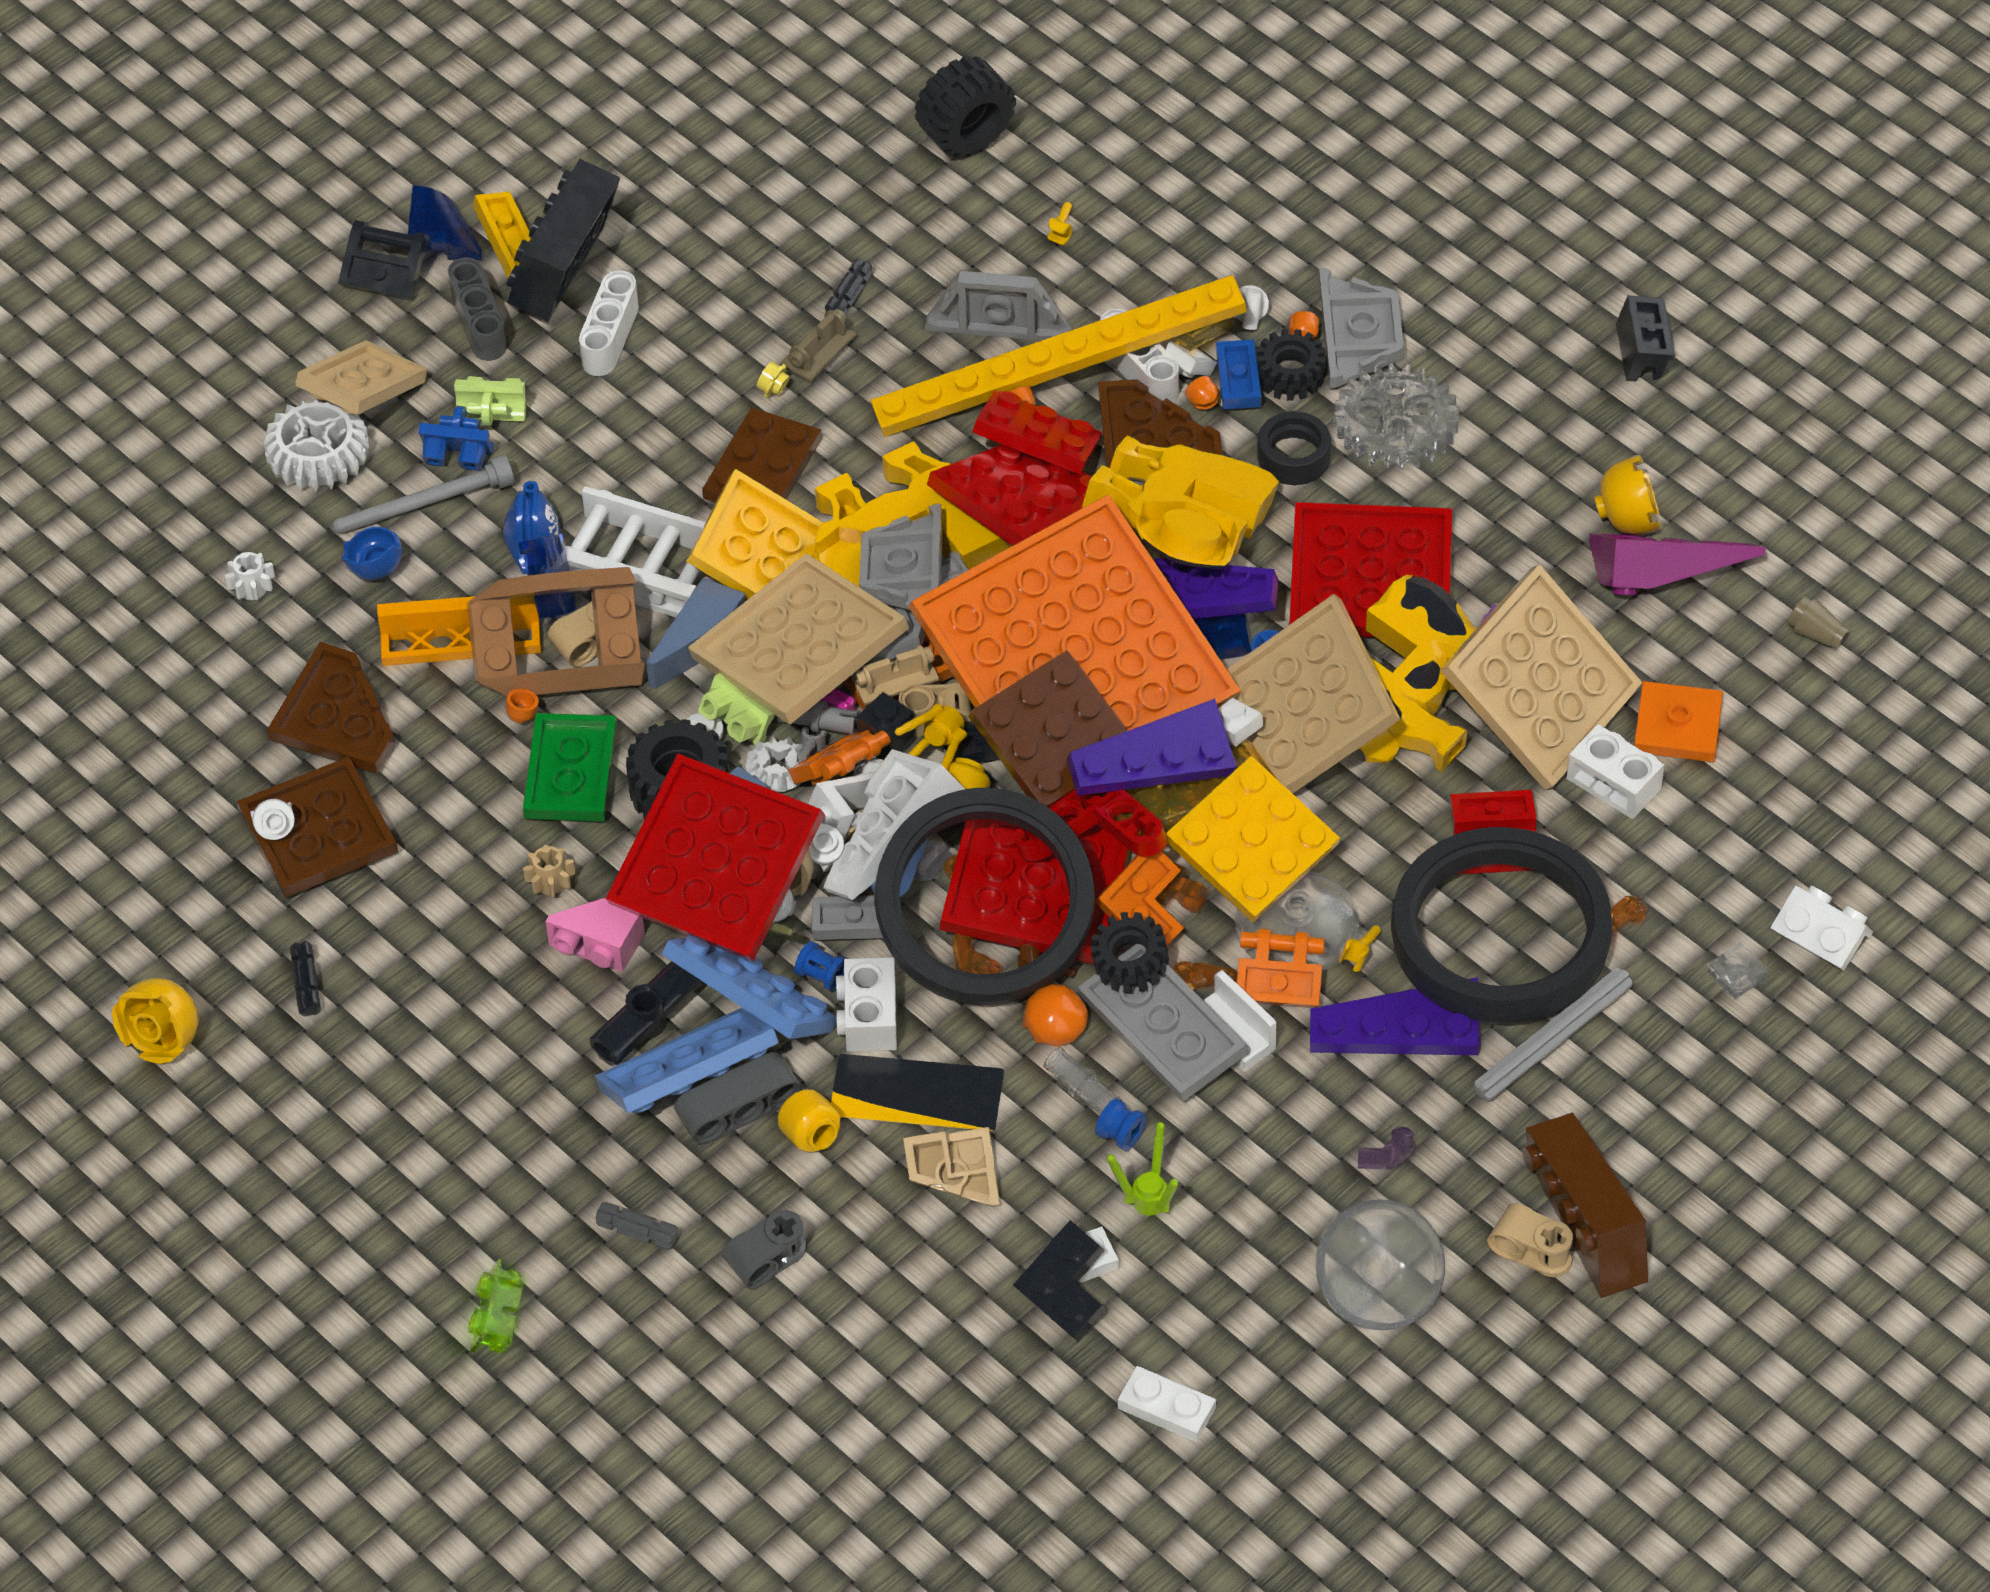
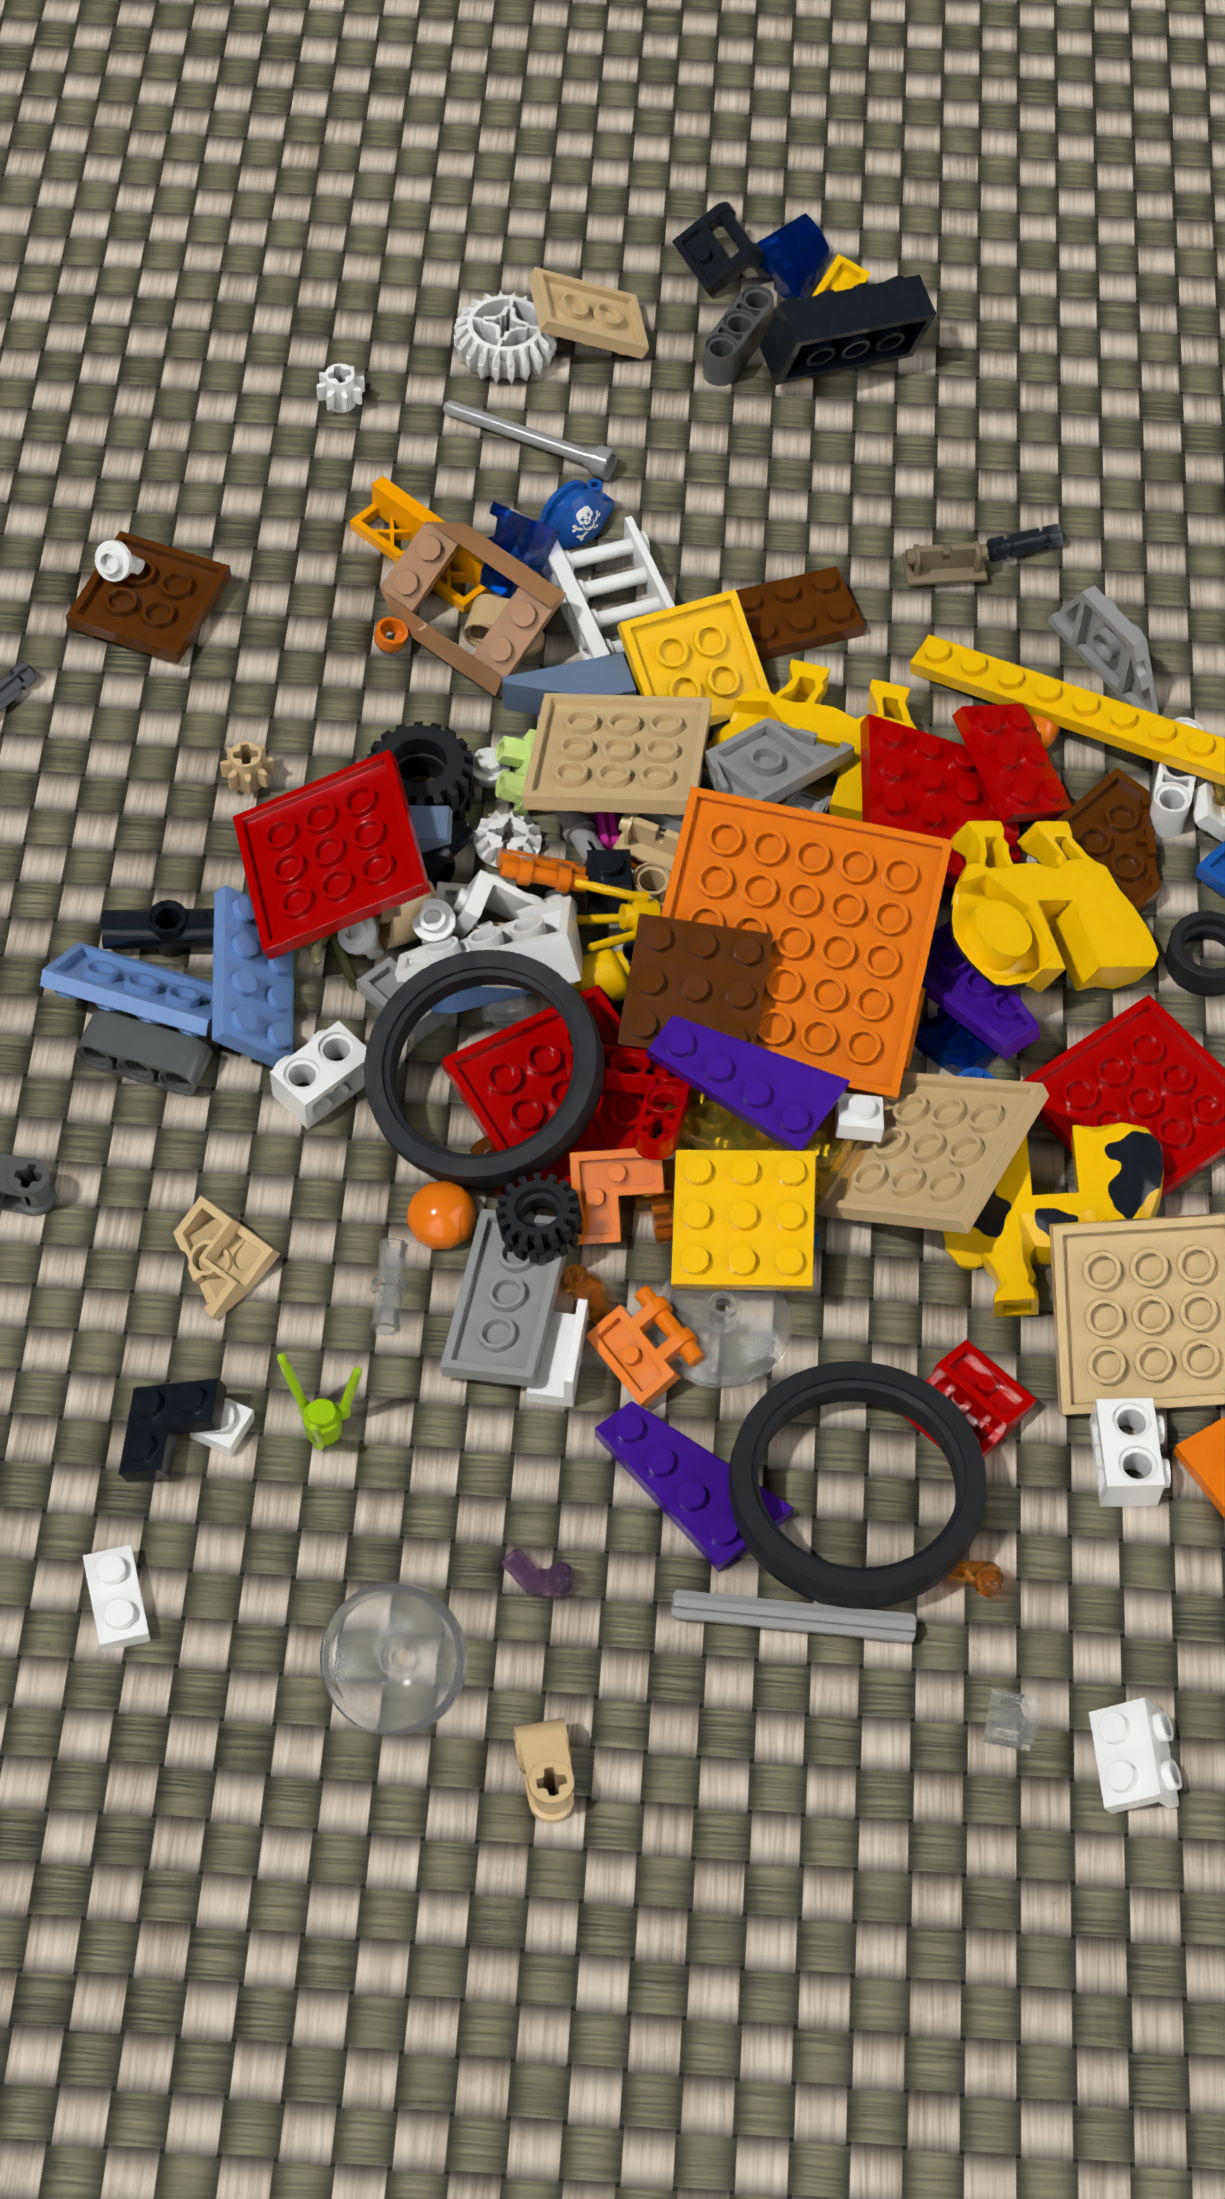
camera: 45 degrees right, 5 degrees up
reddish brown plate [267,642,395,774] -> none
blue hair [341,526,402,581] -> none
blue hips [418,405,495,471] -> none
yellowish green hips [454,376,526,426] -> none
green plate [523,713,617,822] -> none
bright pink slope [546,898,645,972] -> none
white beam [579,270,639,376] -> none
light yellow plate [756,361,790,398] -> none
yellow head [778,1090,840,1152] -> none
blue bush [794,941,848,992] -> none
light grey hand [797,727,826,761] -> none
black sticker [831,1054,1004,1131] -> none
clear orange arm [951,934,1000,974] -> none
blue wheel [1095,1098,1147,1151] -> none
orange hinge [1185,376,1219,410] -> none
yellow hand [1338,925,1381,972] -> none
reddish brown wedge [1522,1112,1648,1298] -> none

